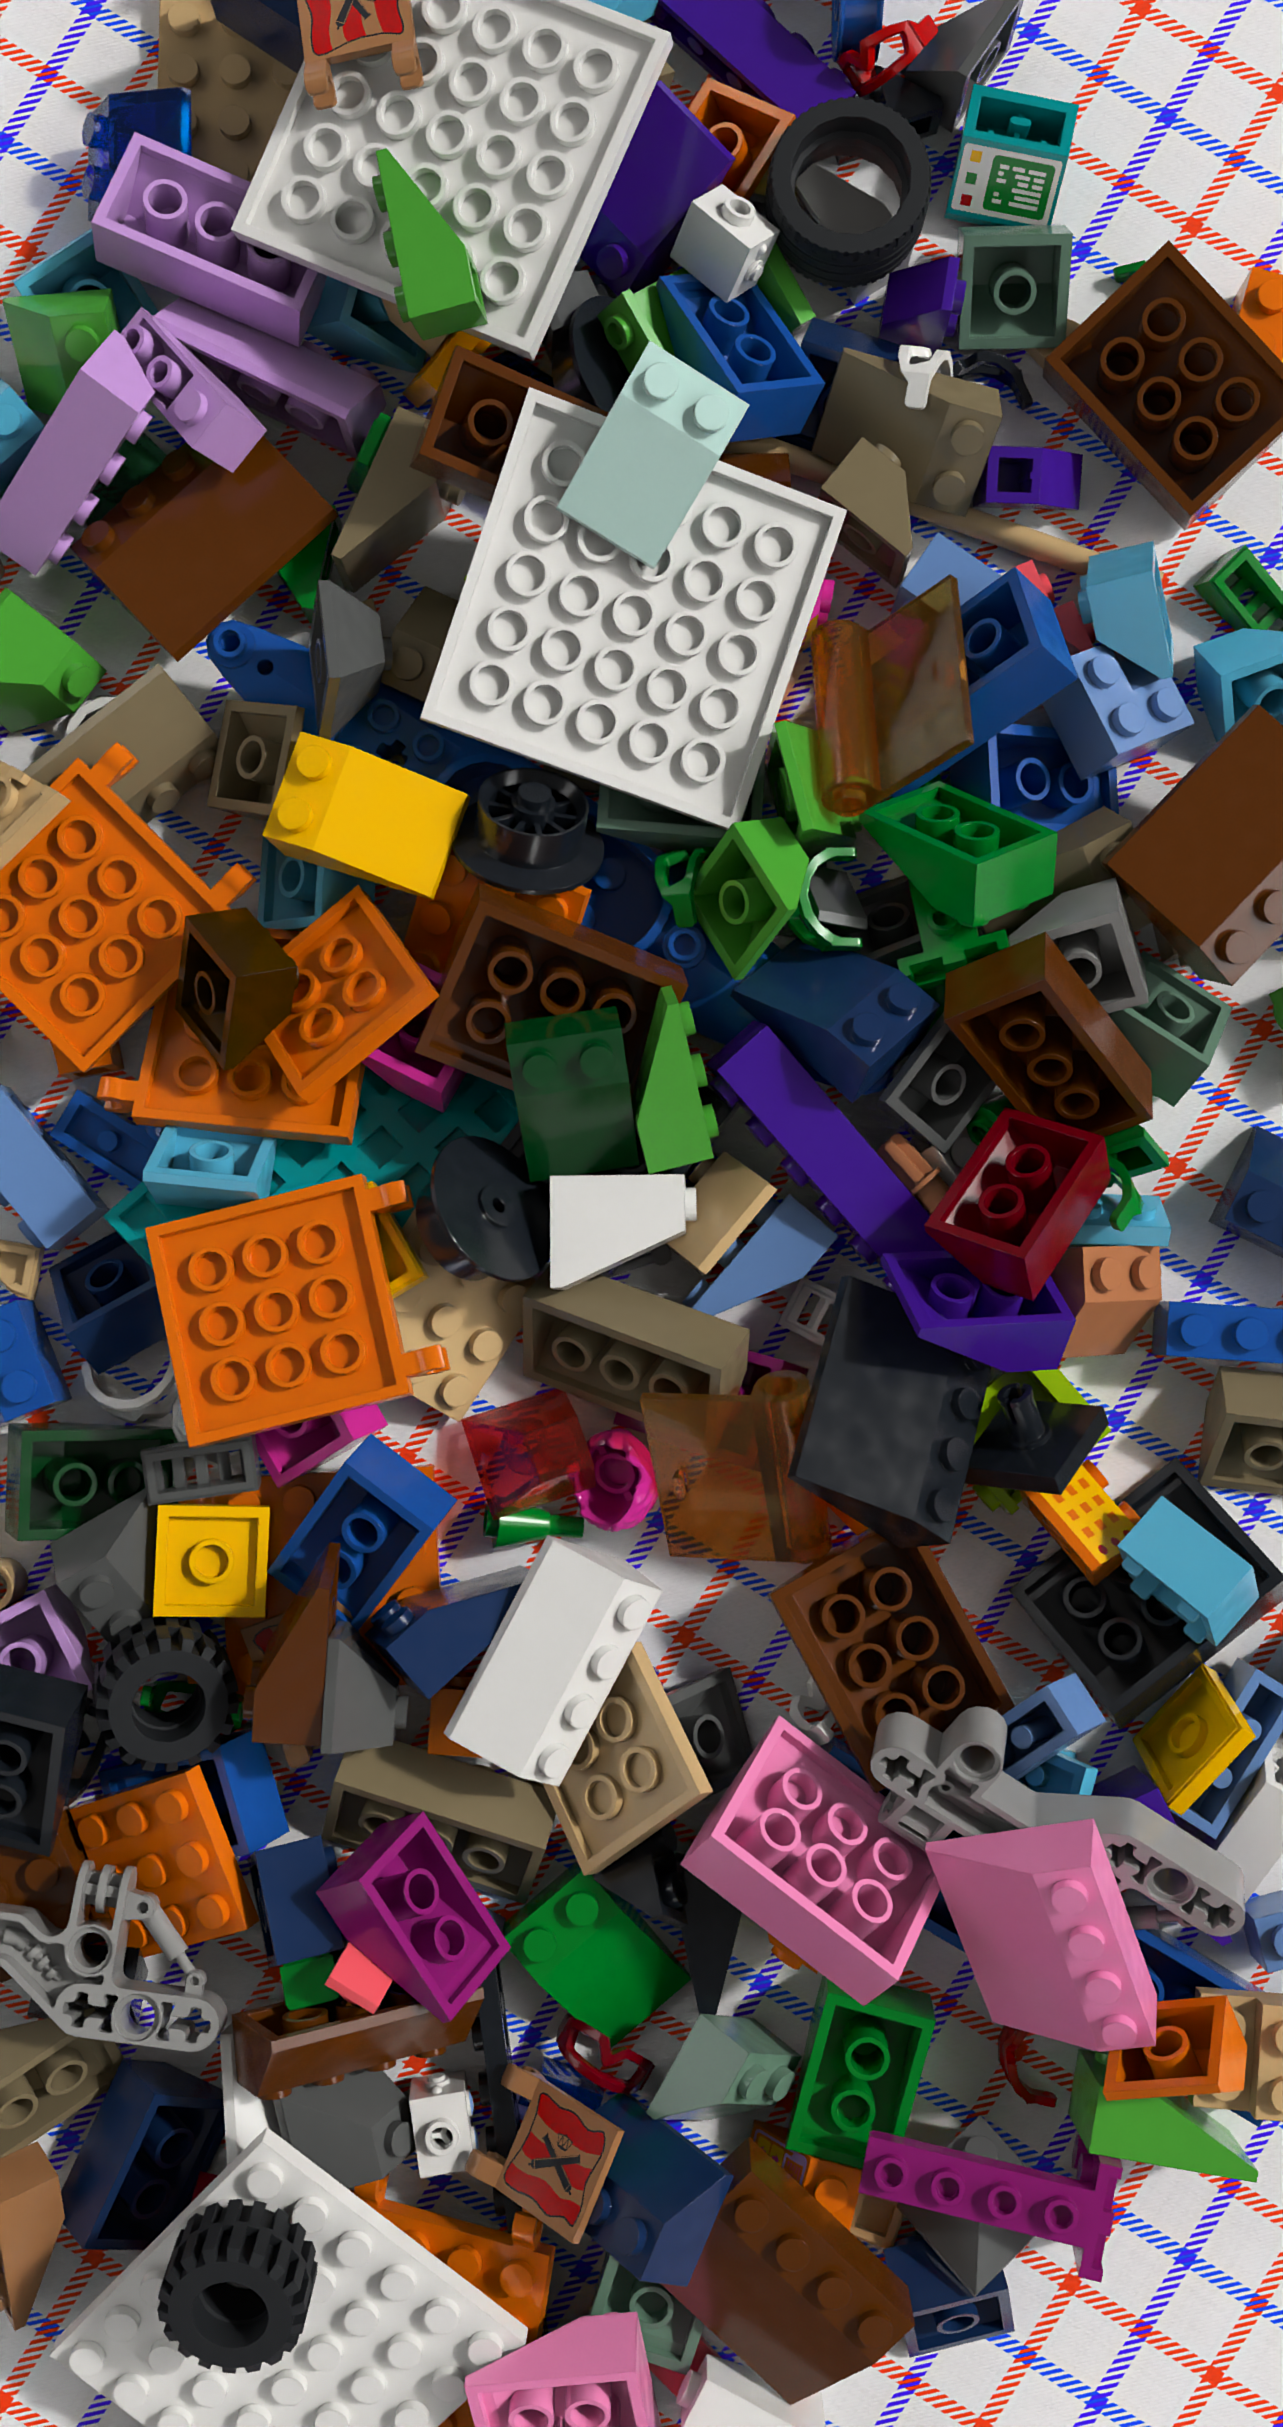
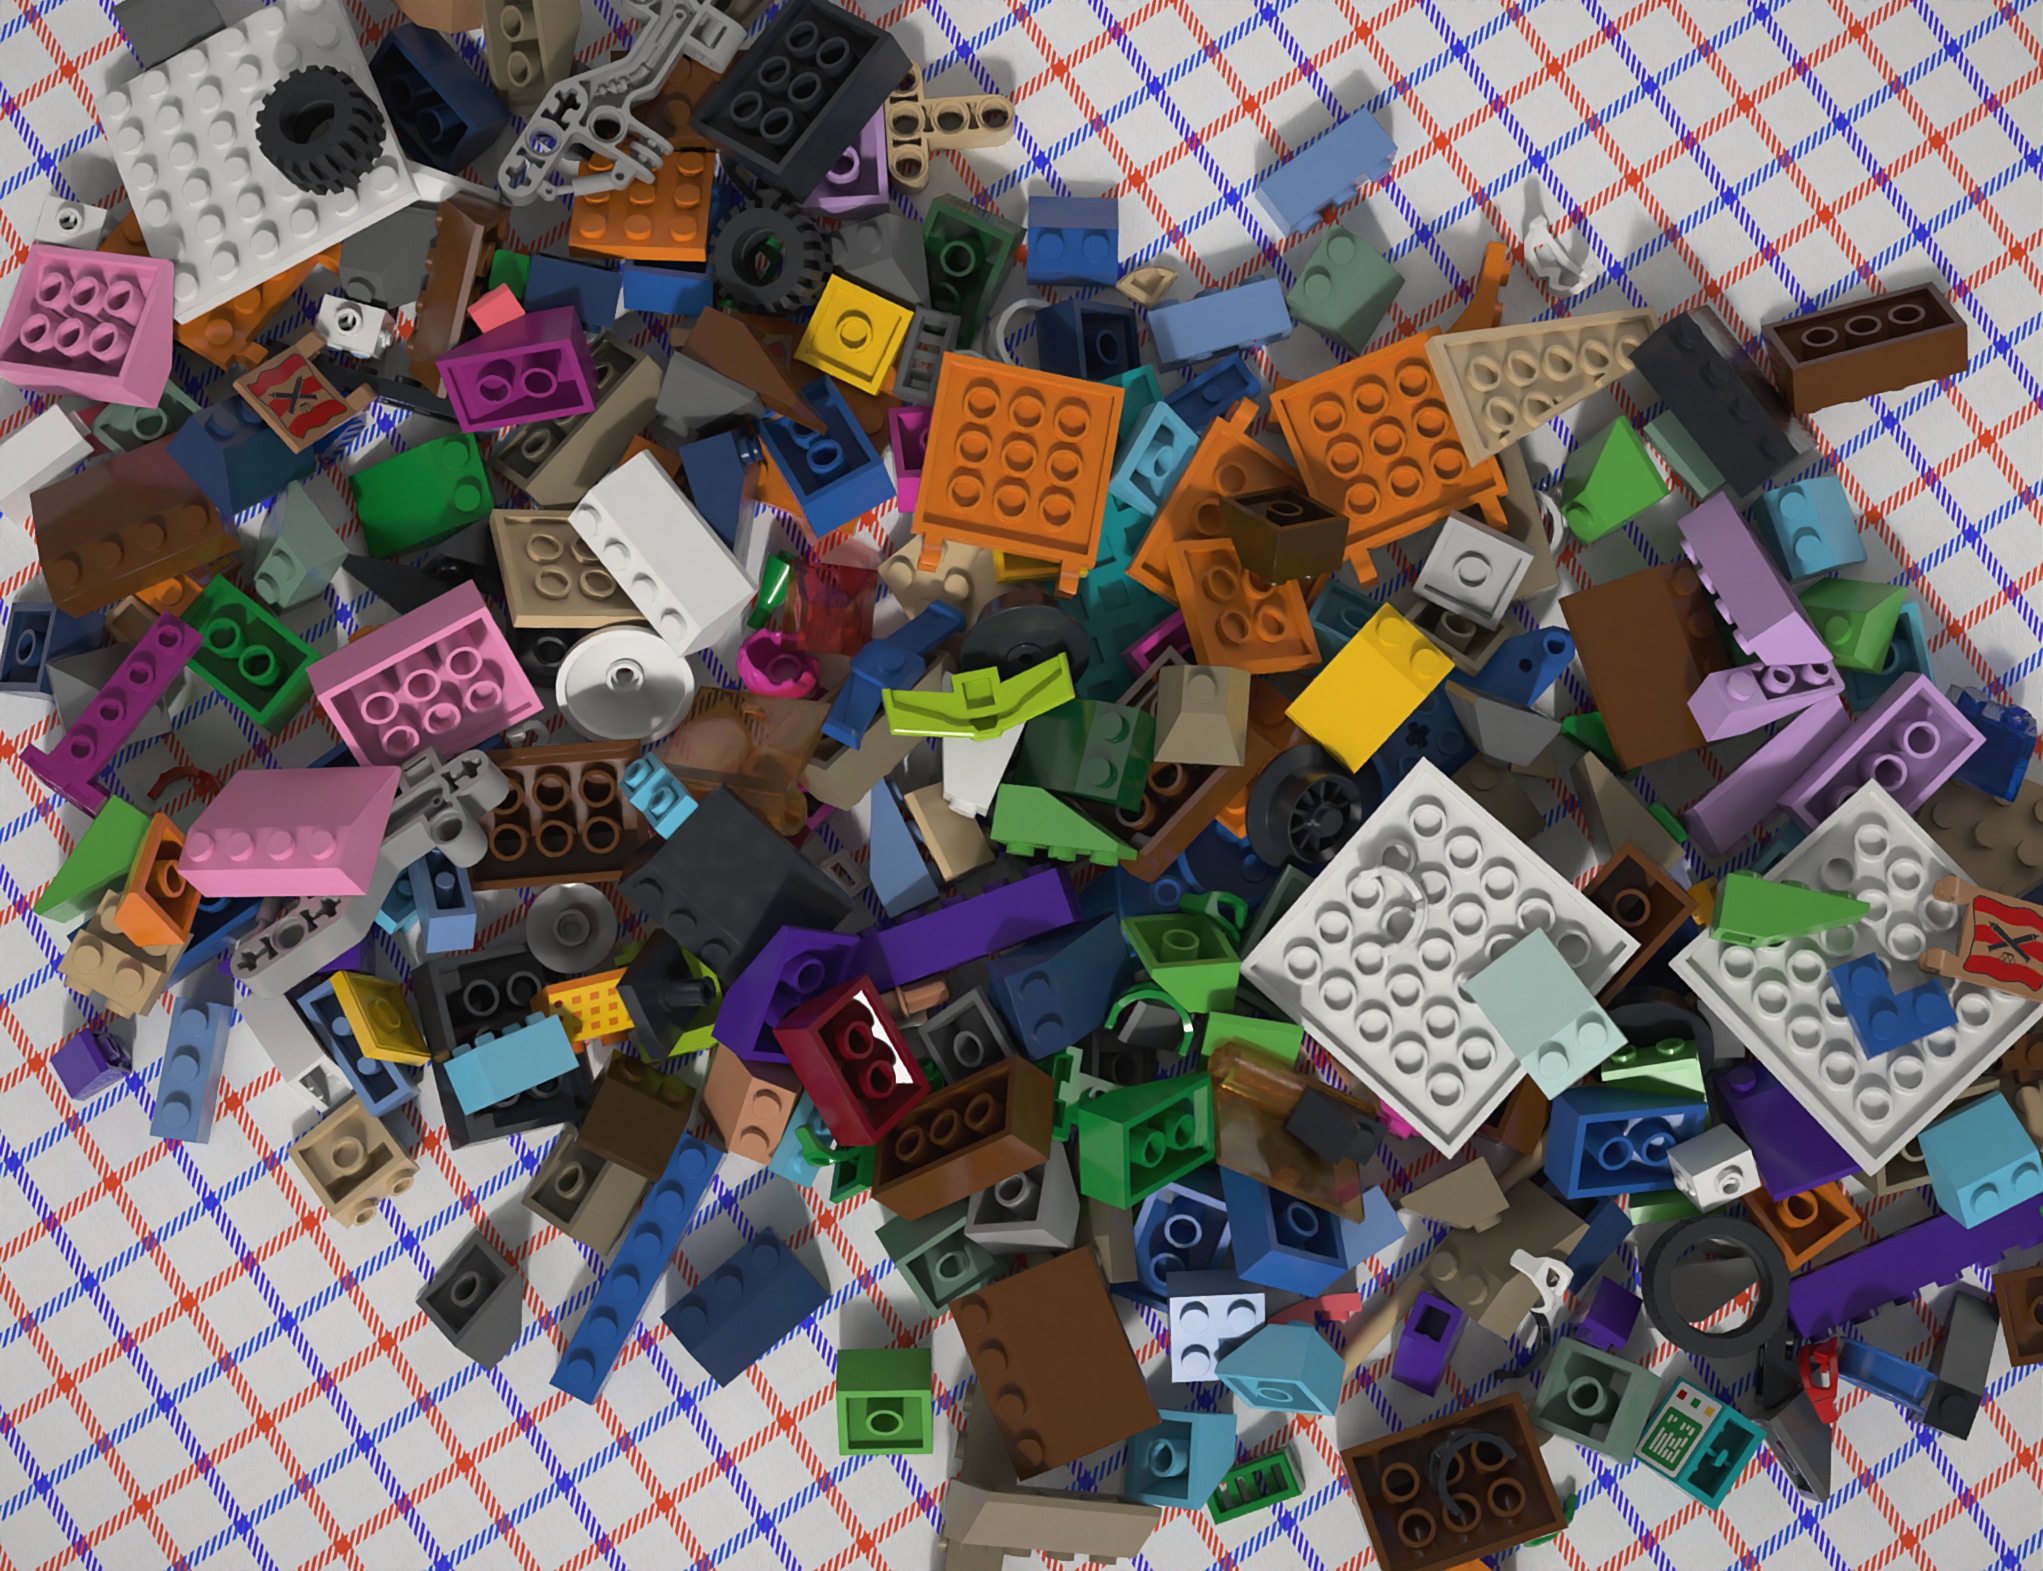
camera: 110 degrees right, 5 degrees down
dark red helmet [556,2012,655,2095] -> none
none -> light grey dish [525,883,618,974]
none -> white dish [556,625,694,746]
none -> dark brown slope [574,1049,697,1183]
none -> medium azure slope [618,751,699,840]
none -> blue plate [820,599,967,751]
none -> lime plate [881,652,1075,743]
none -> dark tan slope [1153,665,1251,767]
none -> black slope [1283,1085,1390,1166]
none -> white helmet [1359,866,1429,957]
none -> light grey plate [1411,509,1536,632]
none -> black helmet [1426,1427,1517,1517]
none -> blue plate [1826,952,1959,1061]

